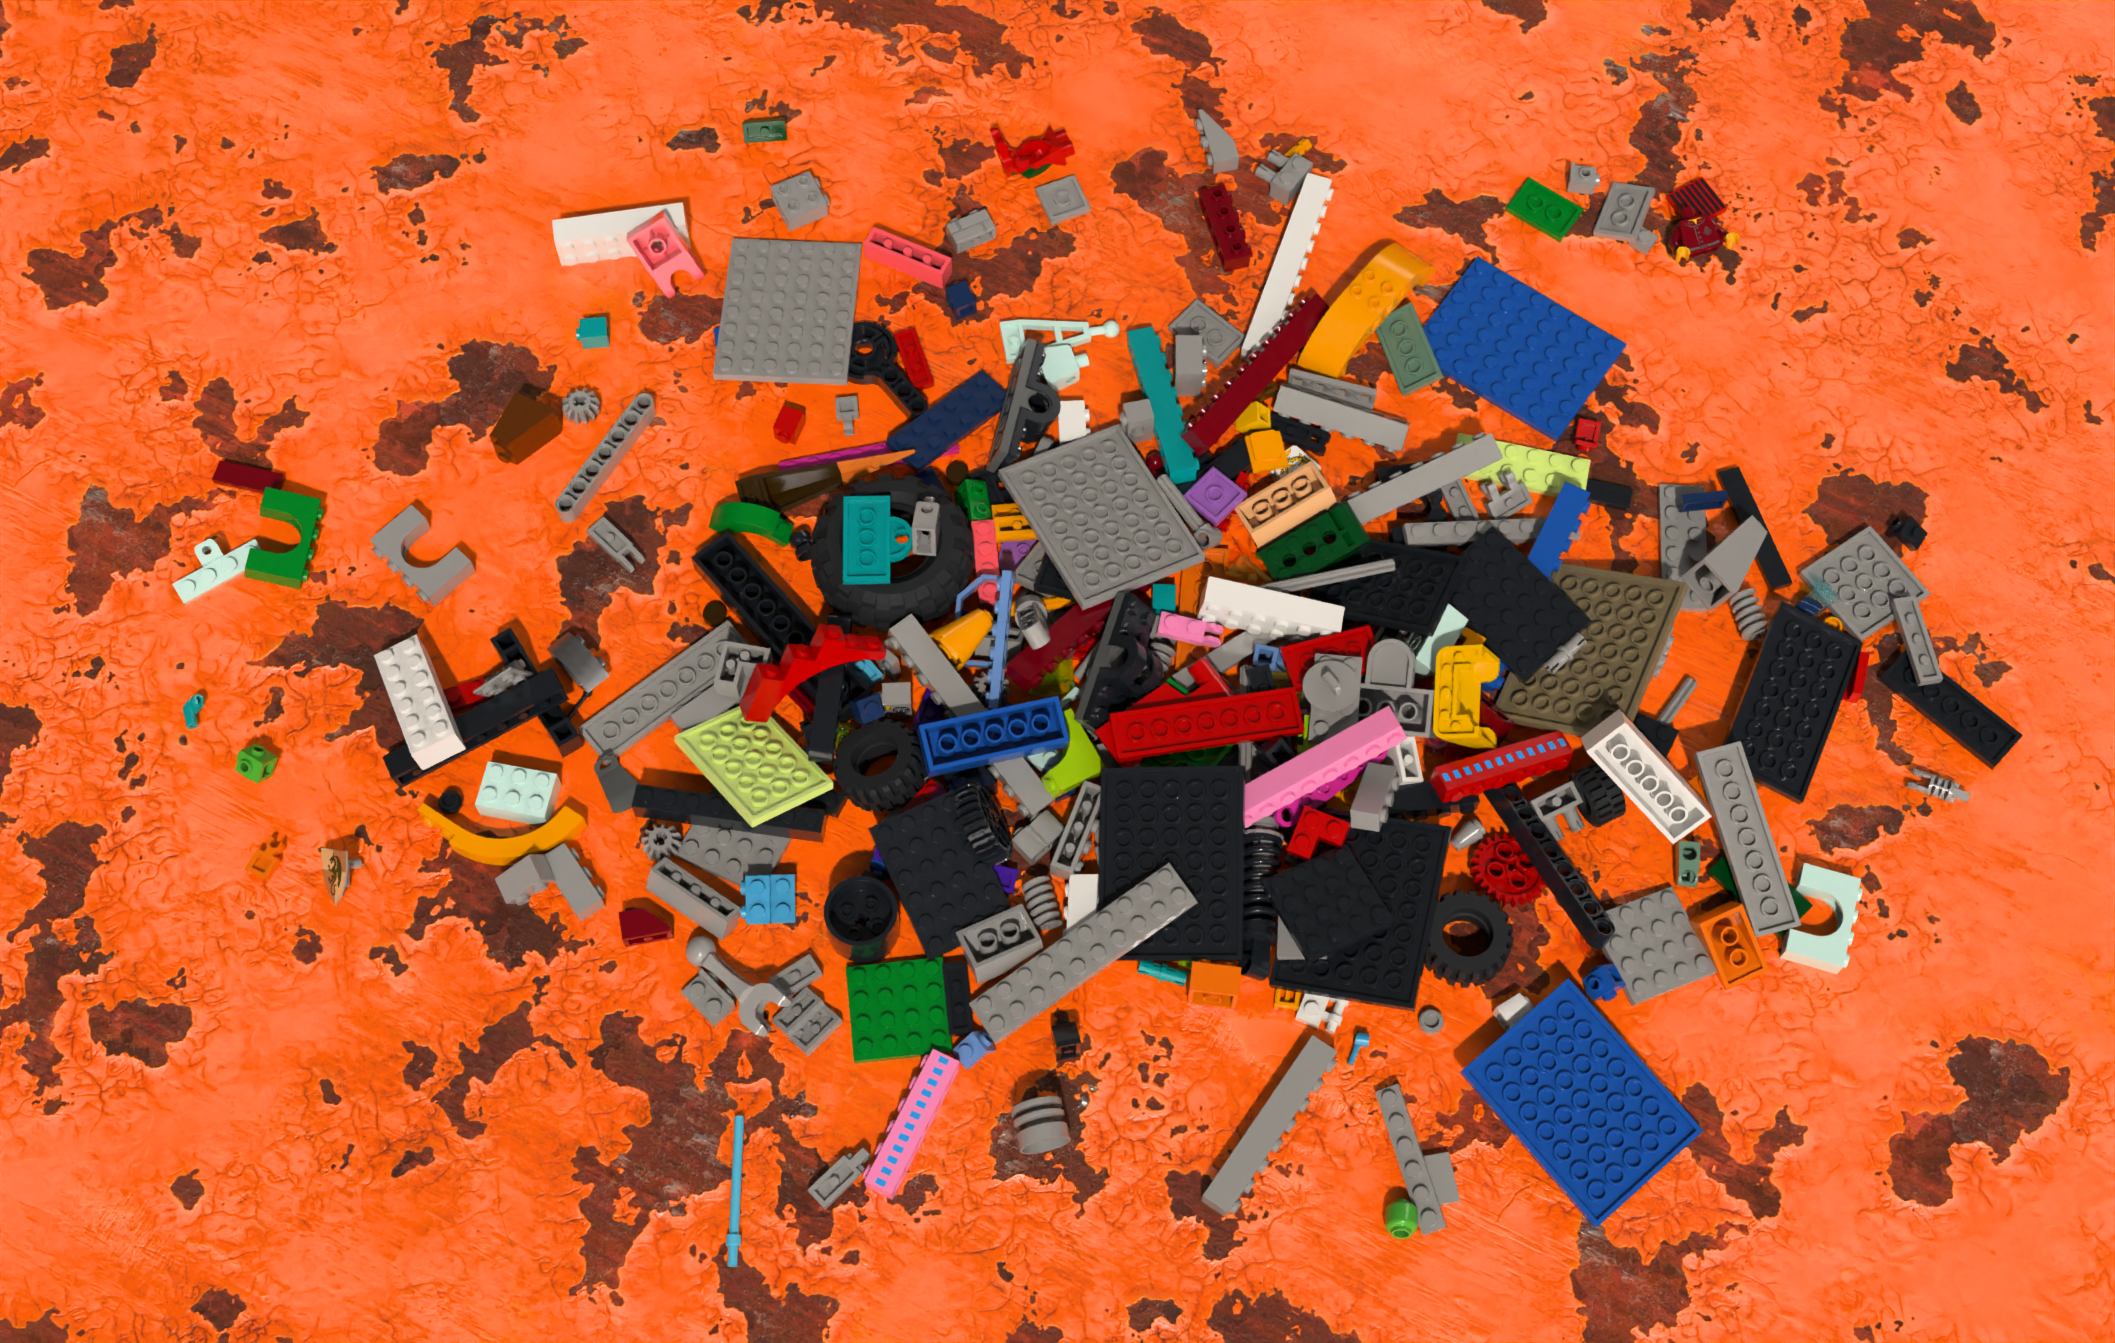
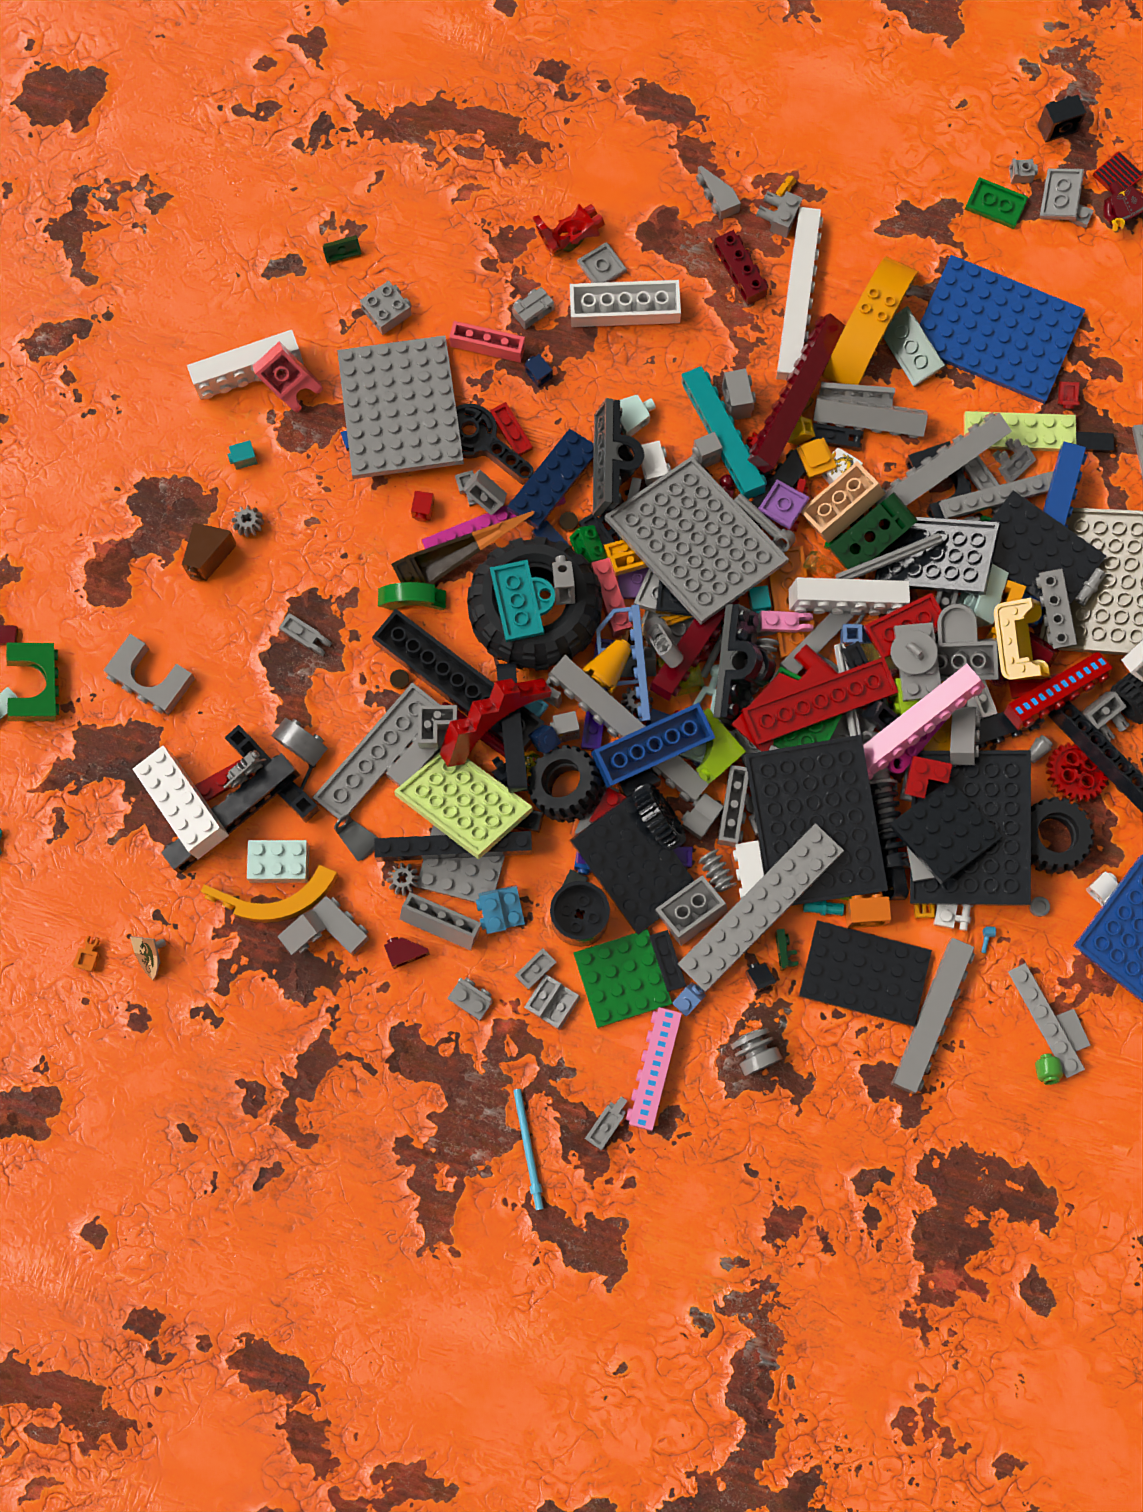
camera: 10 degrees left, 10 degrees up
bright green brick [235,744,278,784] -> none
black plate [438,791,463,814] -> none
light grey beam [555,393,656,523] -> none
light grey piece [685,936,793,1037] -> none
black wheel [789,530,812,562] -> none
light aqua plate [999,319,1120,364] -> none
light grey tile [1168,299,1246,369] -> none
none -> light grey brick [464,469,507,515]
none -> white brick [570,280,681,327]
none -> dark green plate [775,929,799,971]
none -> black plate [798,920,932,1027]
none -> light grey brick [1036,568,1077,649]
none -> black brick [1037,95,1087,143]

